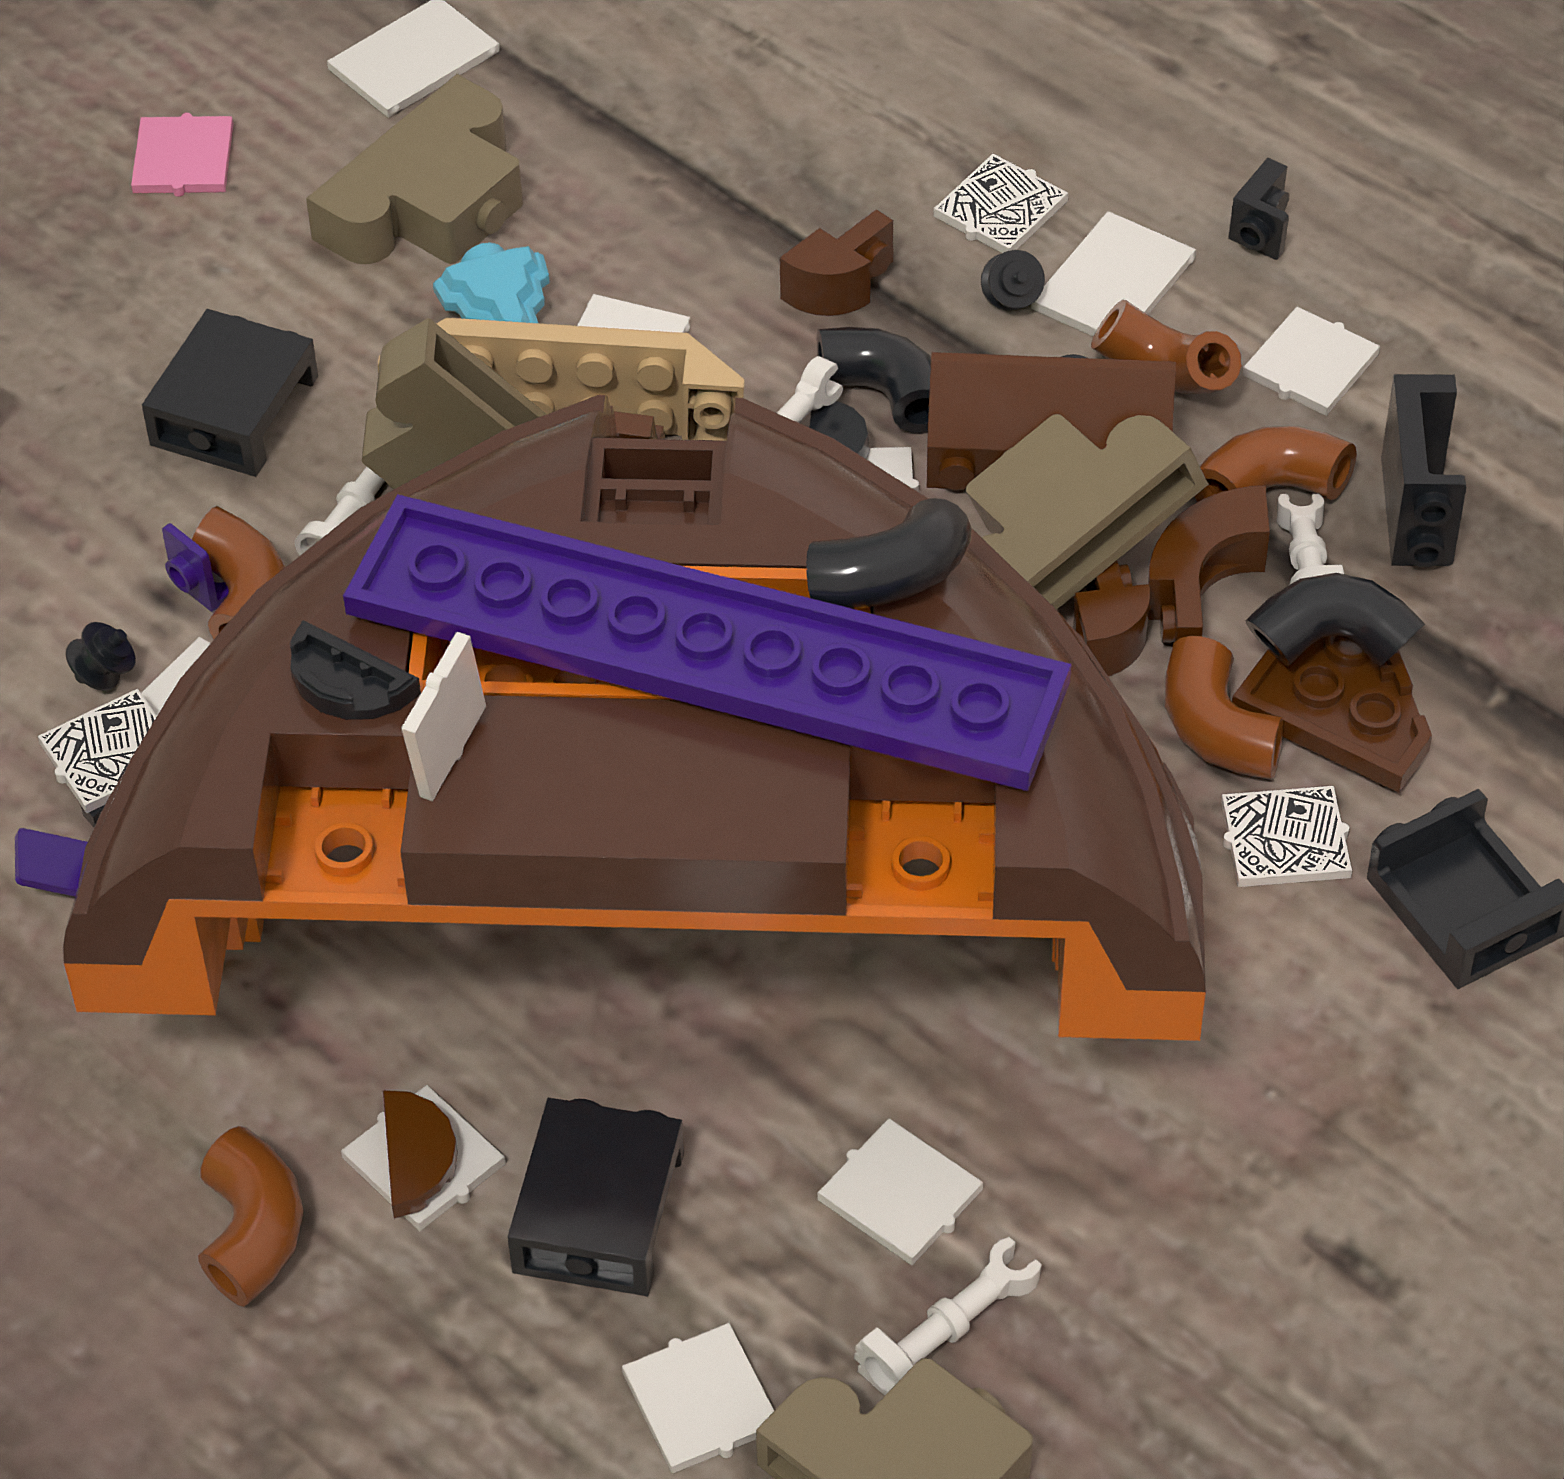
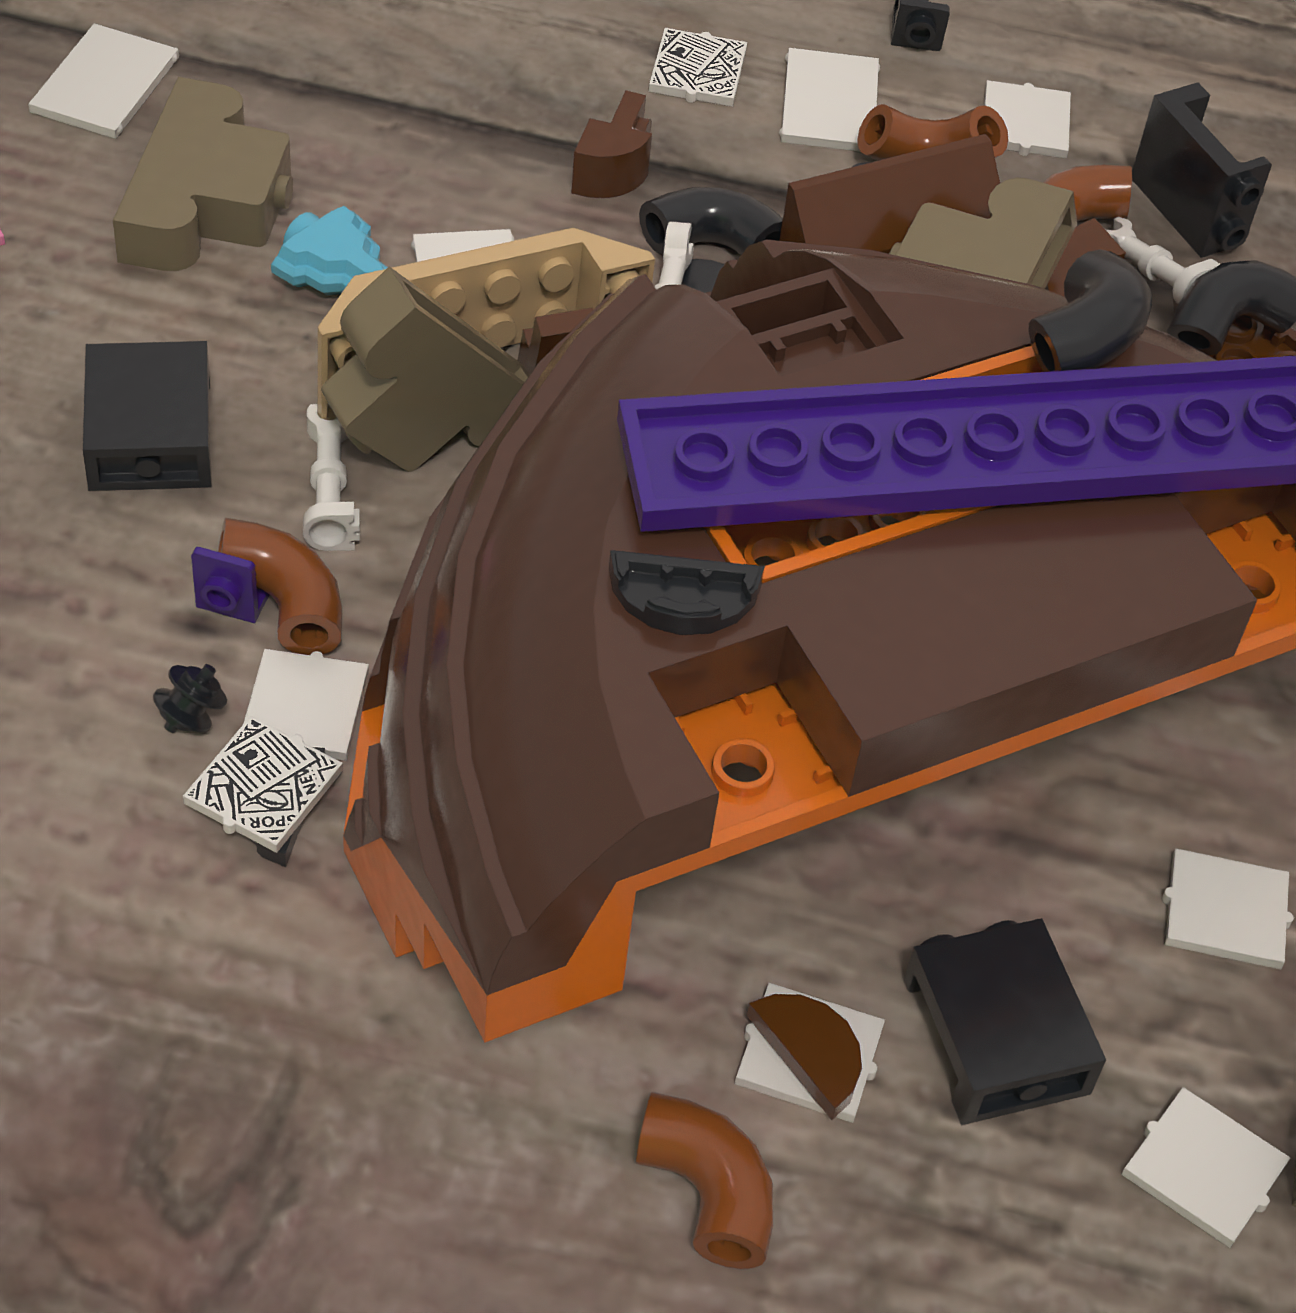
camera: 35 degrees left, 0 degrees up
dark purple bracket [15,828,88,897] -> none
white piece [401,632,486,801] -> none
black wheel [981,250,1045,311] -> none

